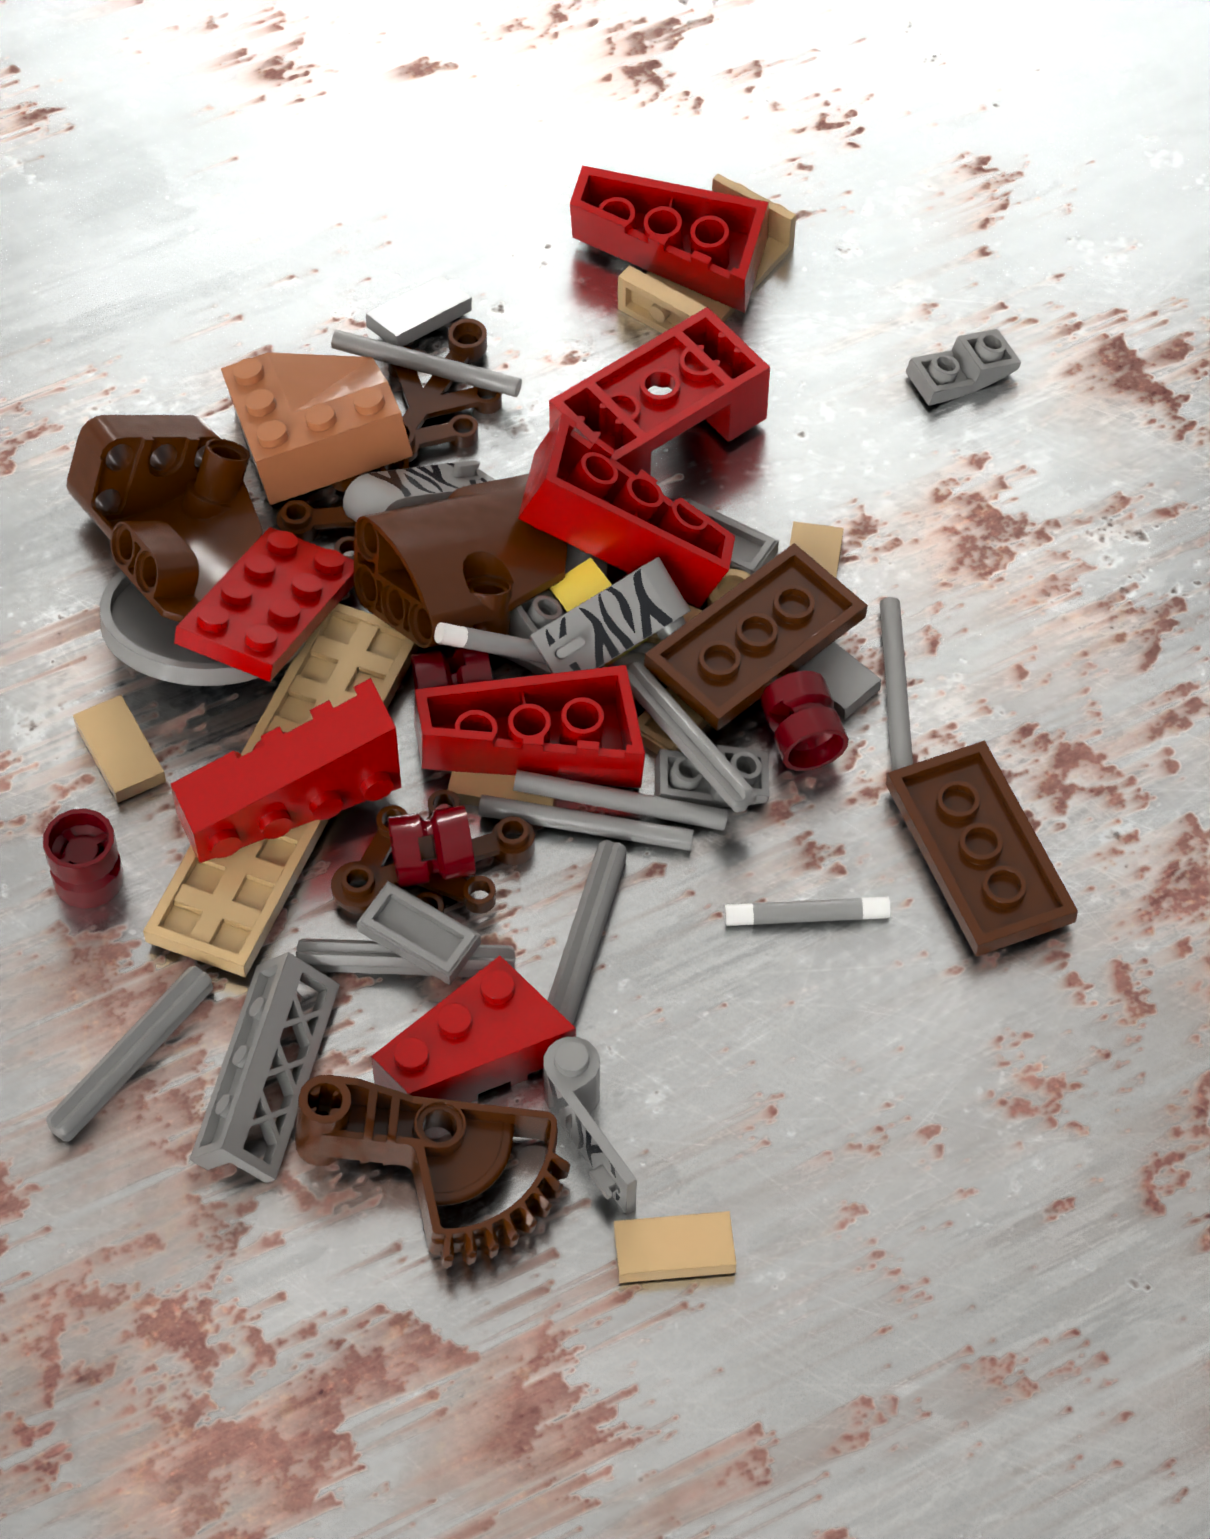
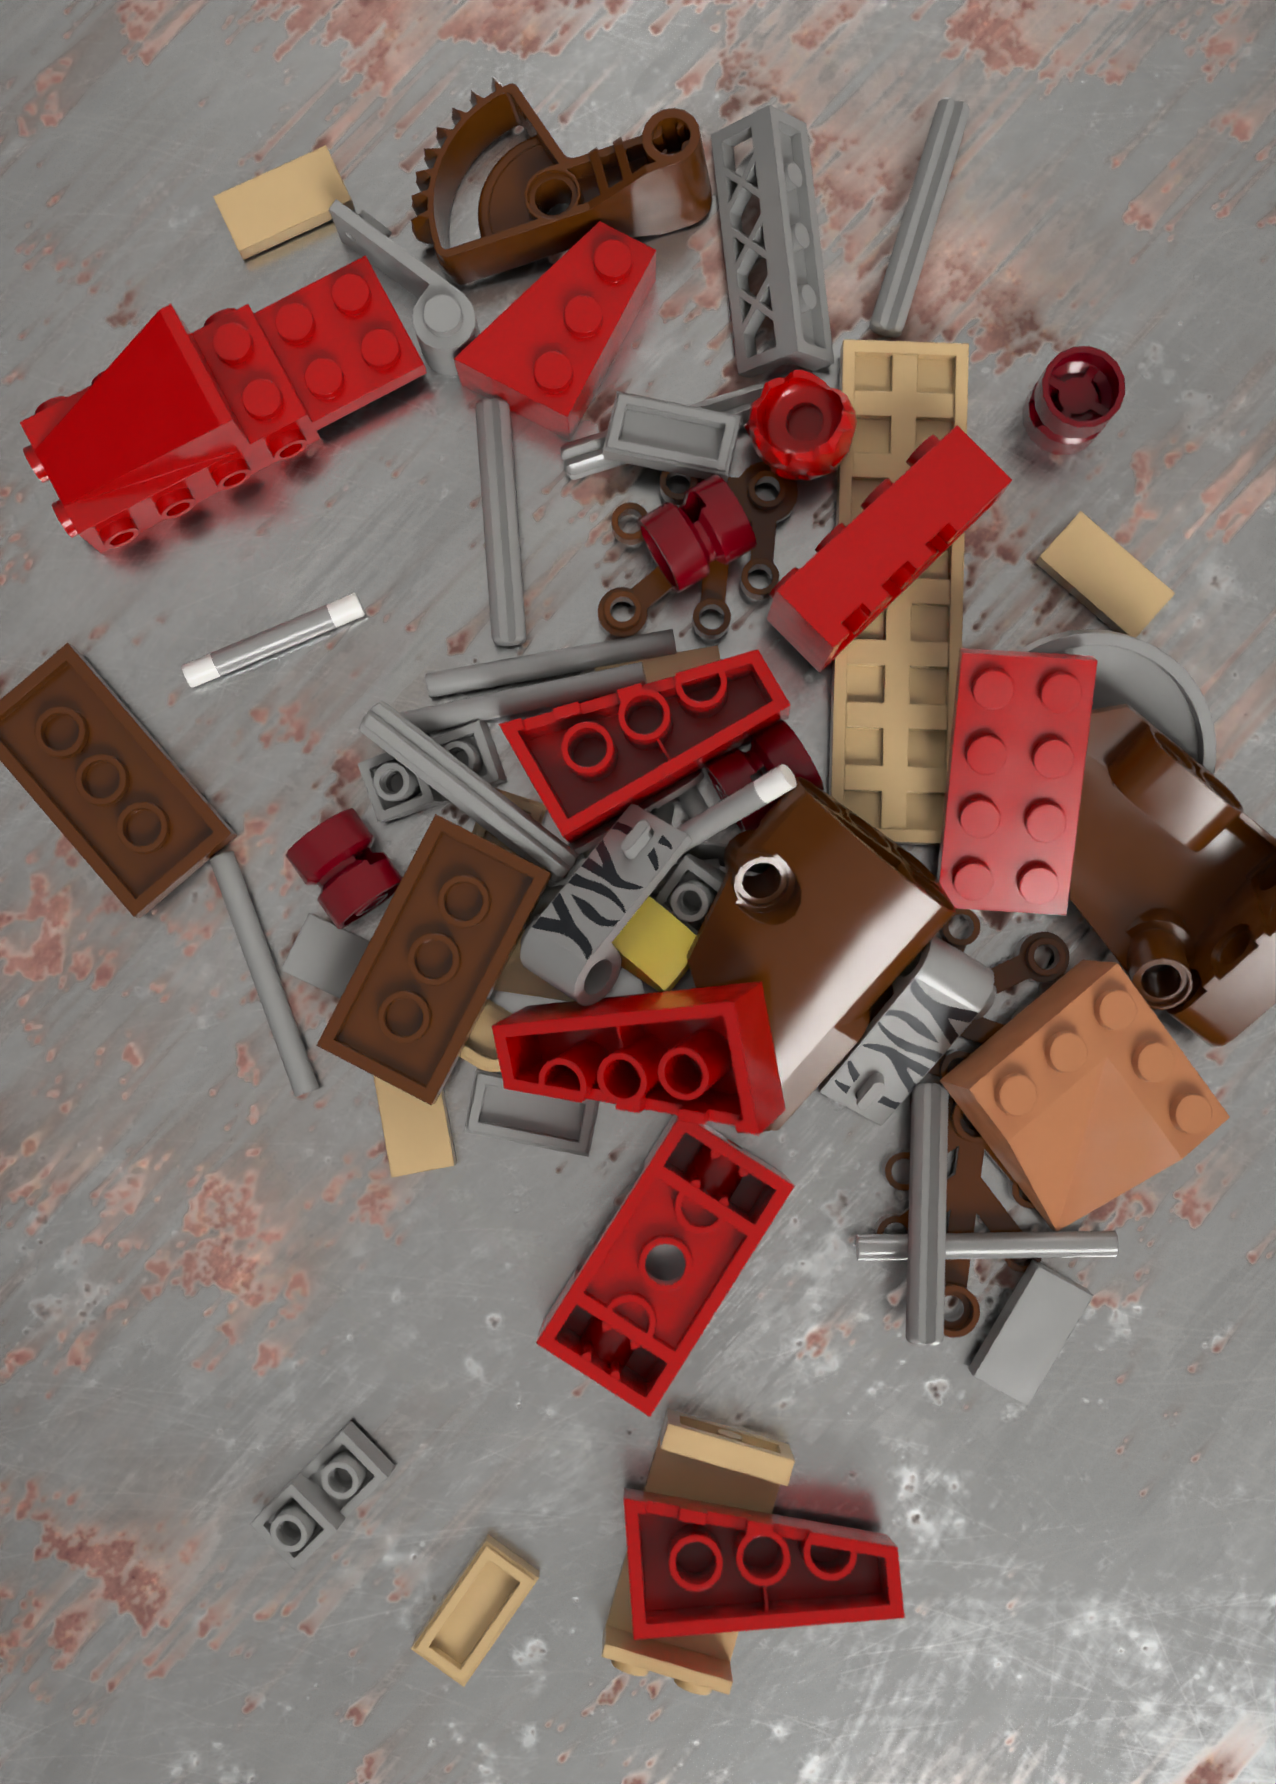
camera: 160 degrees right, 30 degrees up
none -> red wedge [20,255,427,553]
none -> tan tile [411,1534,540,1687]
none -> red hair [744,369,857,480]
none -> light grey axle [905,1083,949,1346]

